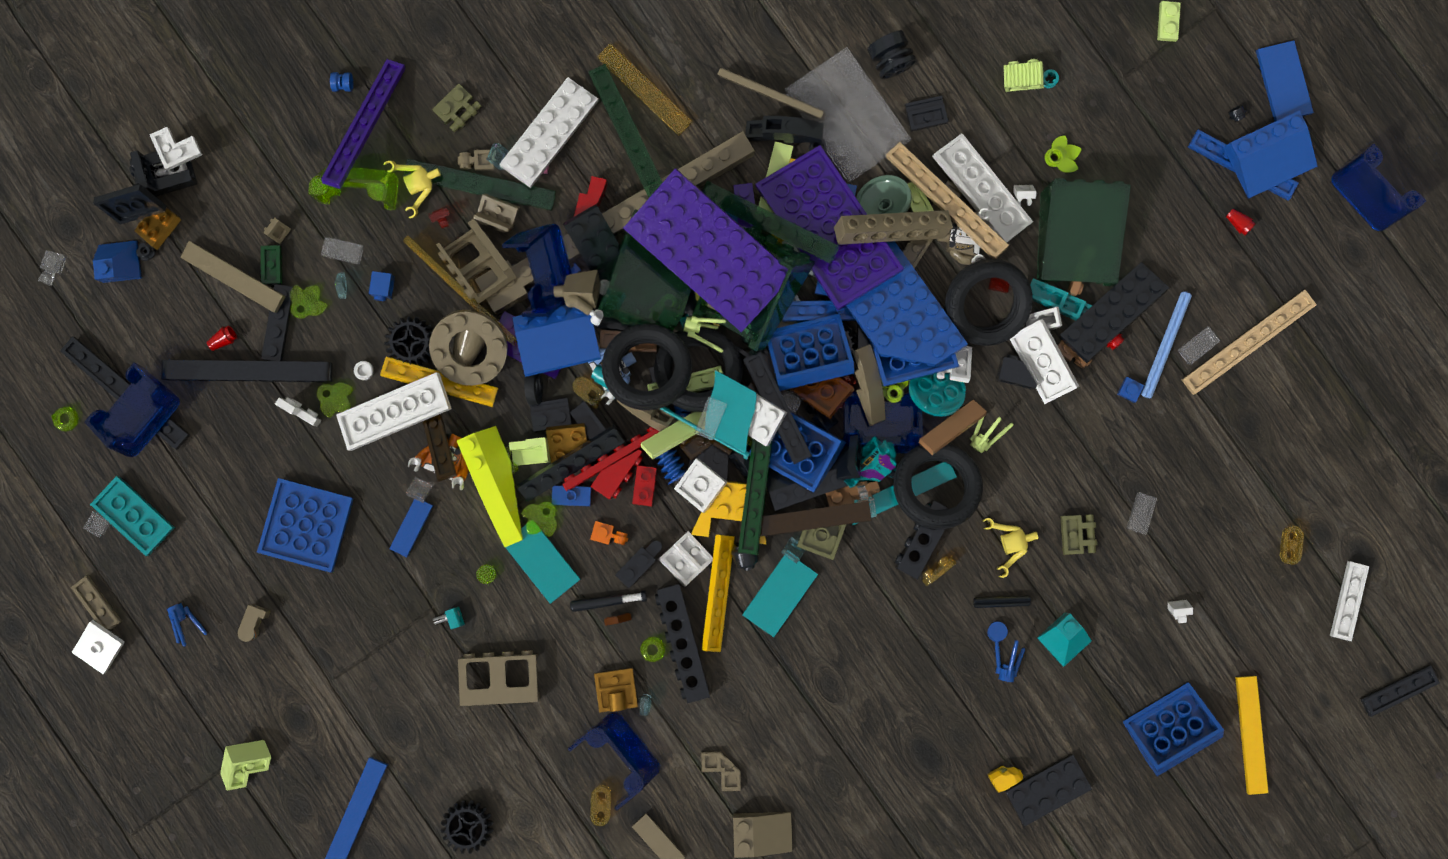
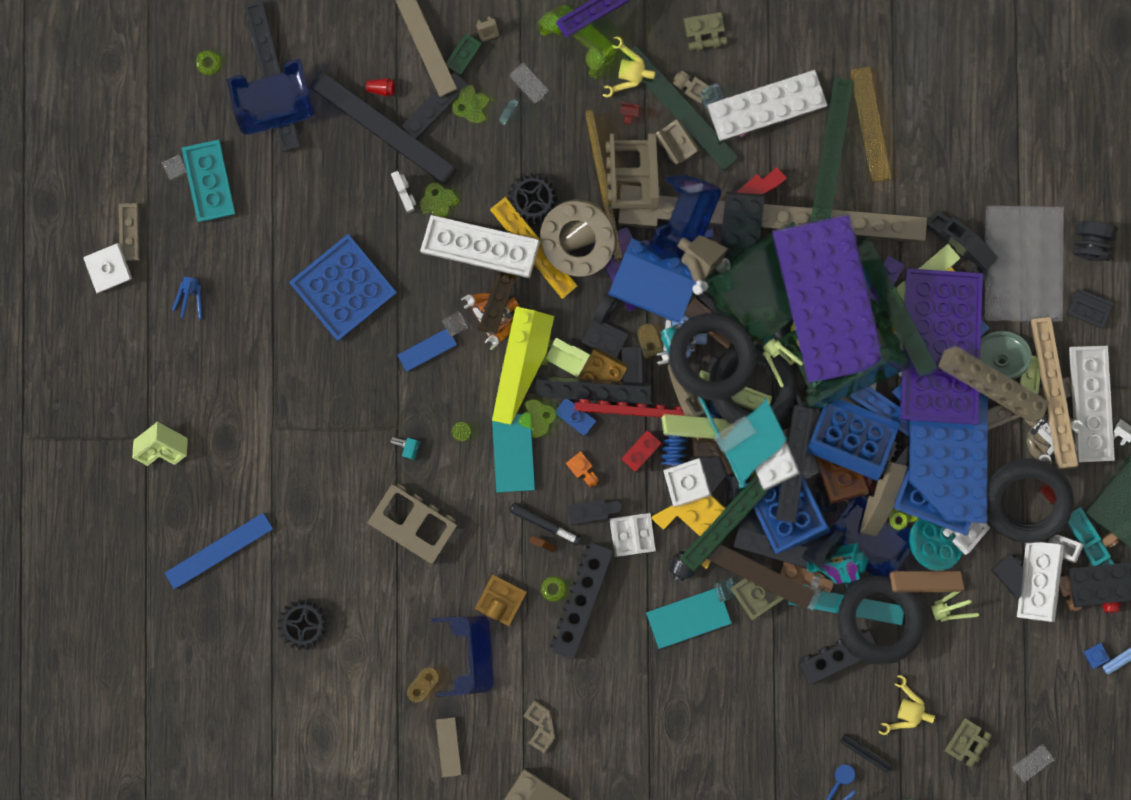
camera: 35 degrees right, 0 degrees up
dark tan leg [238,604,271,642] -> none
white tile [354,361,374,380] -> none
blue brick [369,271,395,301] -> none
red slope [590,450,644,500] -> none
clear light blue tile [640,694,651,716] -> none
yellow plate [702,535,734,652] -> none
dark tan tile [718,68,826,121] -> none
clear yellow plate [922,556,957,586] -> none

